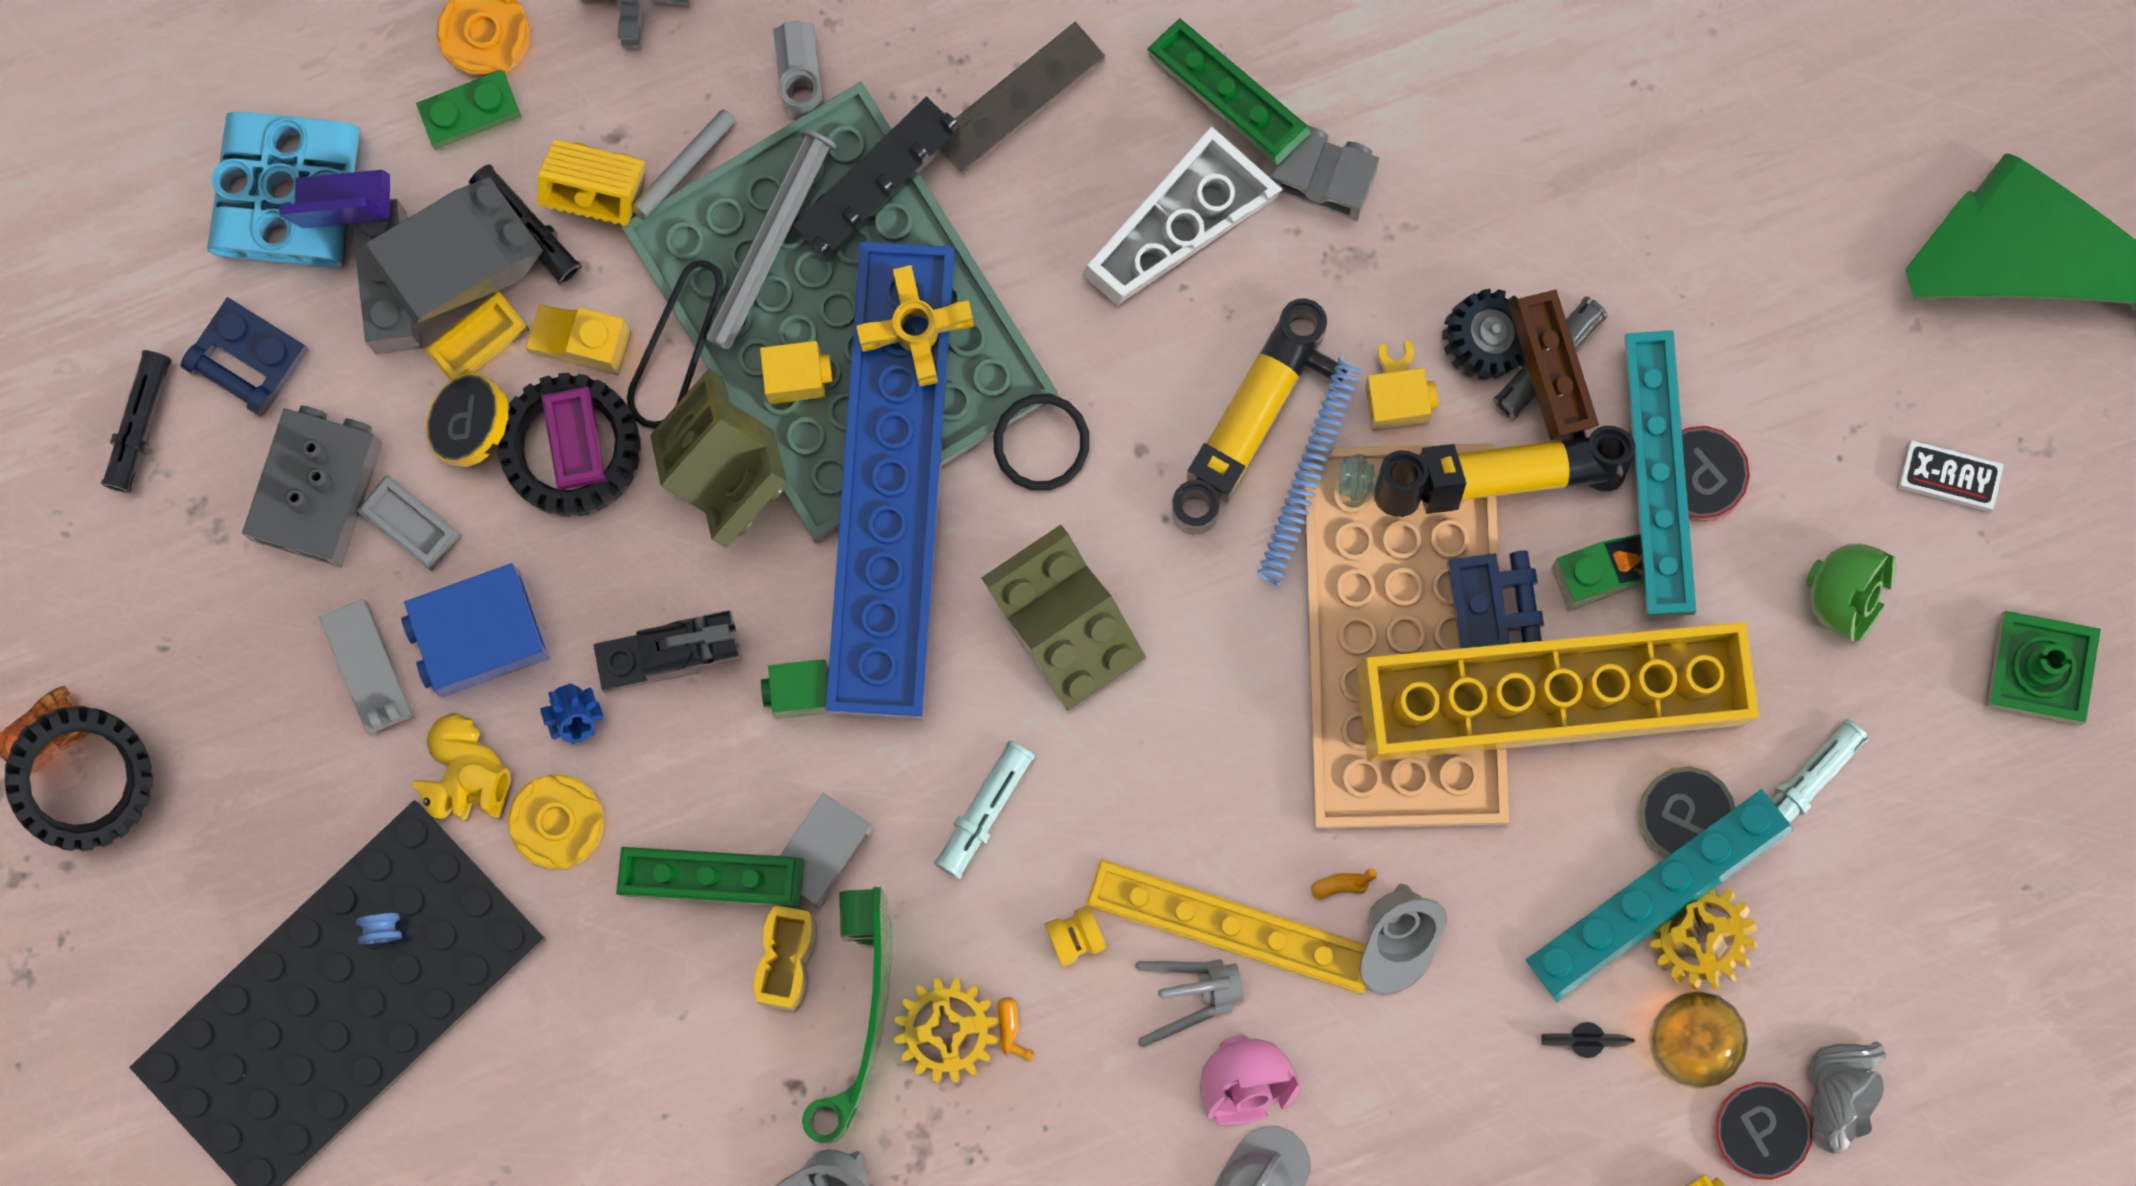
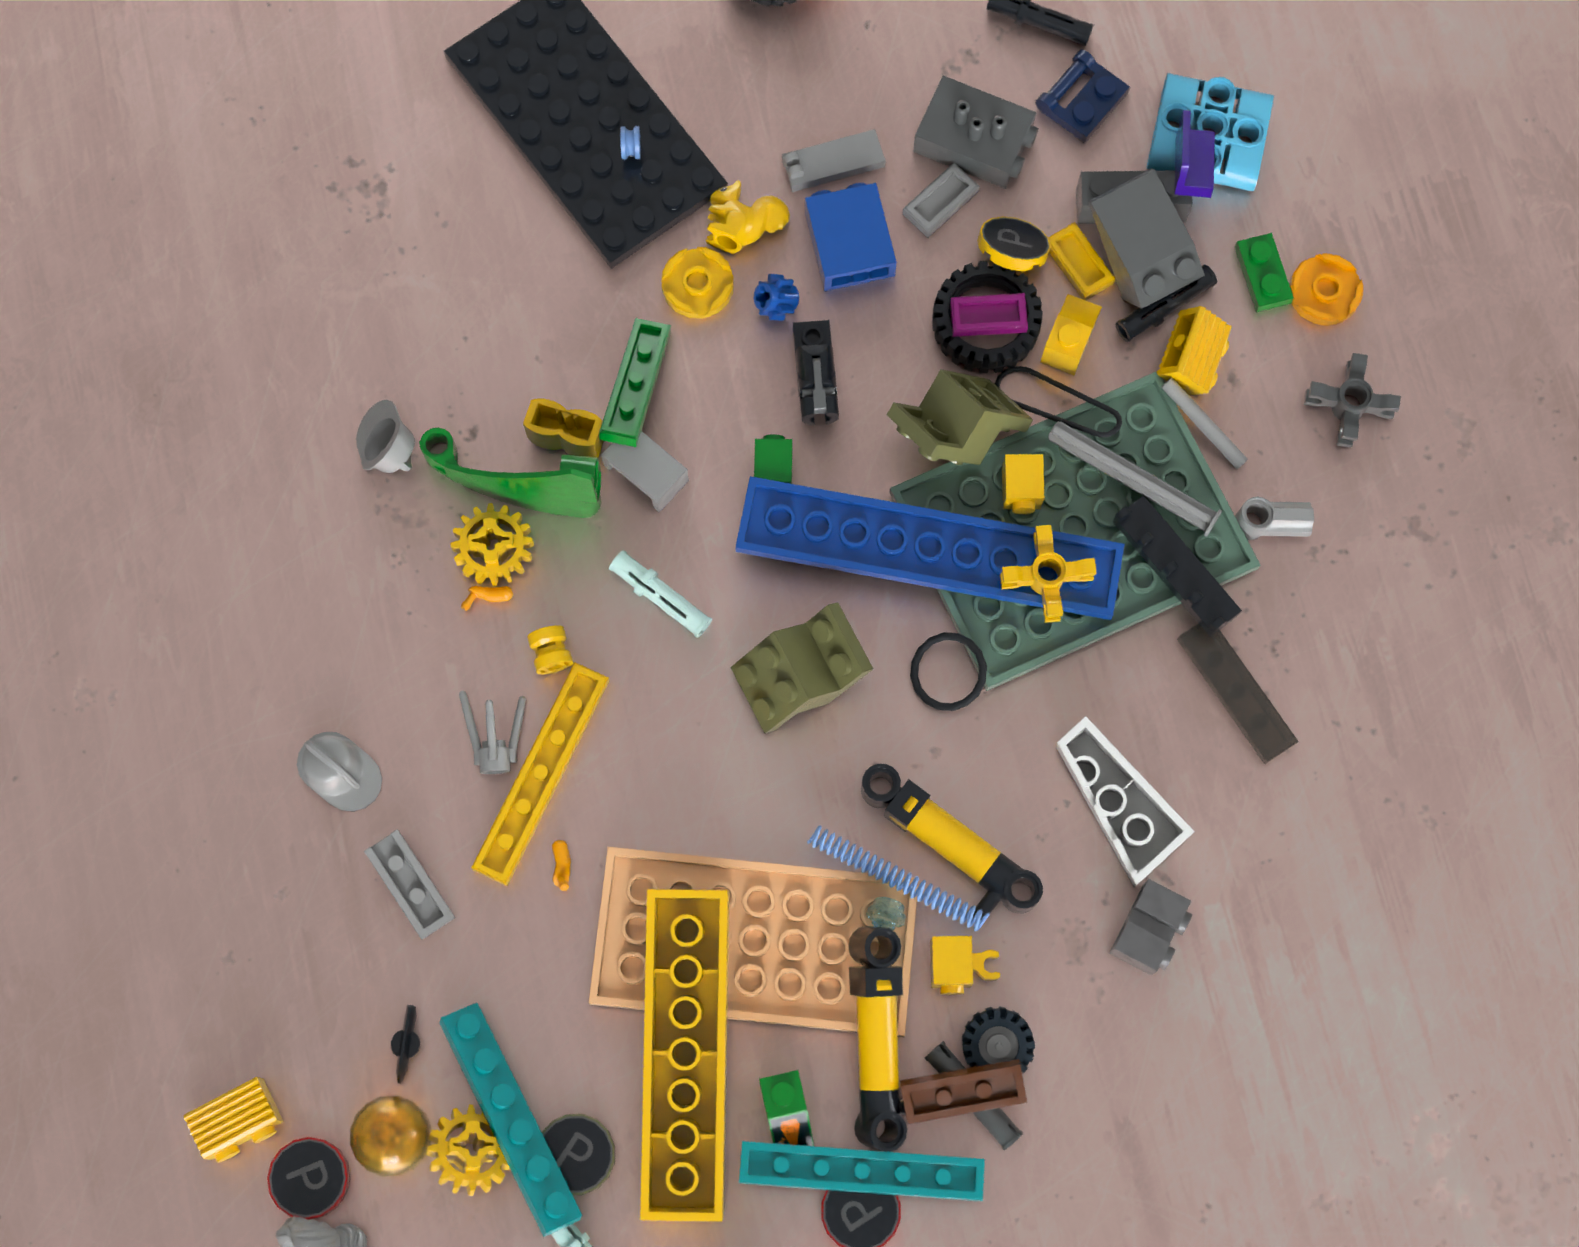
camera: 90 degrees right, 5 degrees down
green tile [1147,18,1310,165] -> none
bright pink cylinder [1199,1035,1301,1126] -> none
light grey piece [1359,884,1447,994] -> none
dark blue plate [1447,550,1544,649] -> none
none -> light grey hinge [364,829,456,940]

